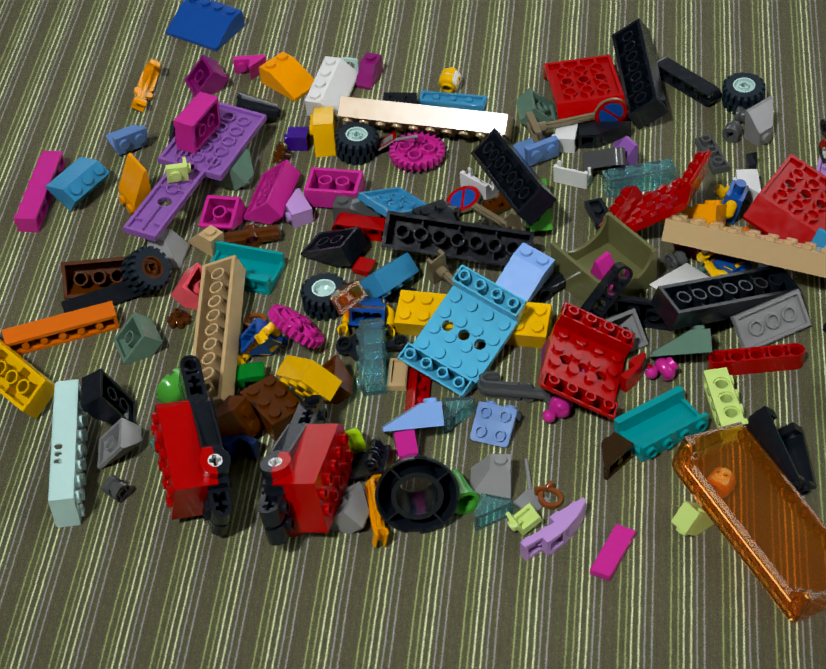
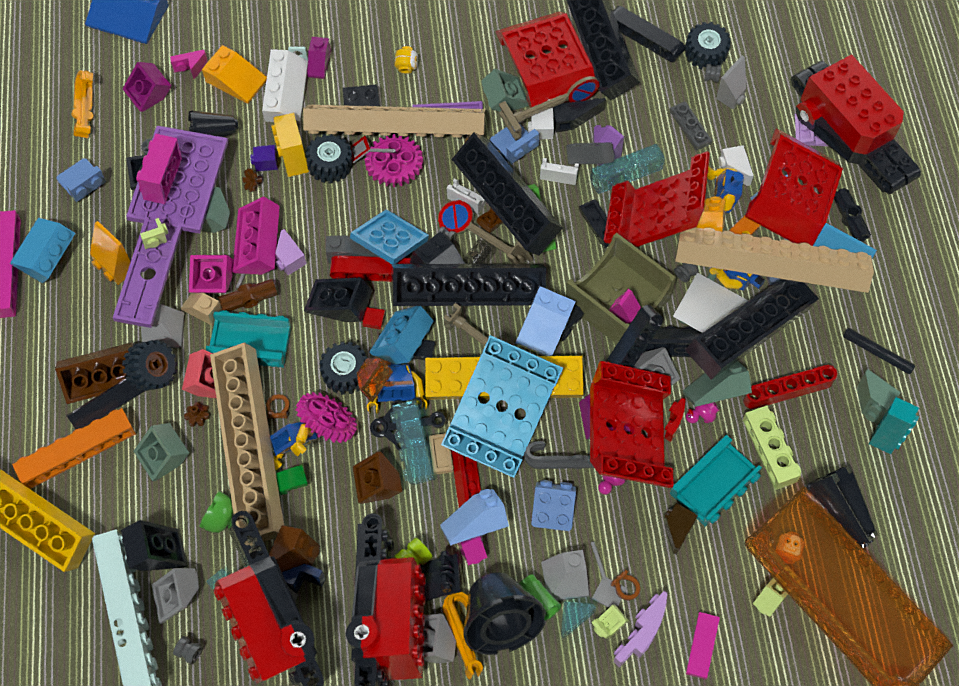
camera: 15 degrees left, 20 degrees up
reddish brown brick [240,374,300,441] -> none
yellow brick [275,355,342,401] -> none
dark pink brick [304,167,365,208] -> none
dark azure tile [418,90,487,111] -> none
clear light blue slope [443,397,475,434] -> none
dark grey wheel [722,120,743,143] -> none
light grey tile [730,289,812,348] -> none
black slope [745,152,757,169] -> none

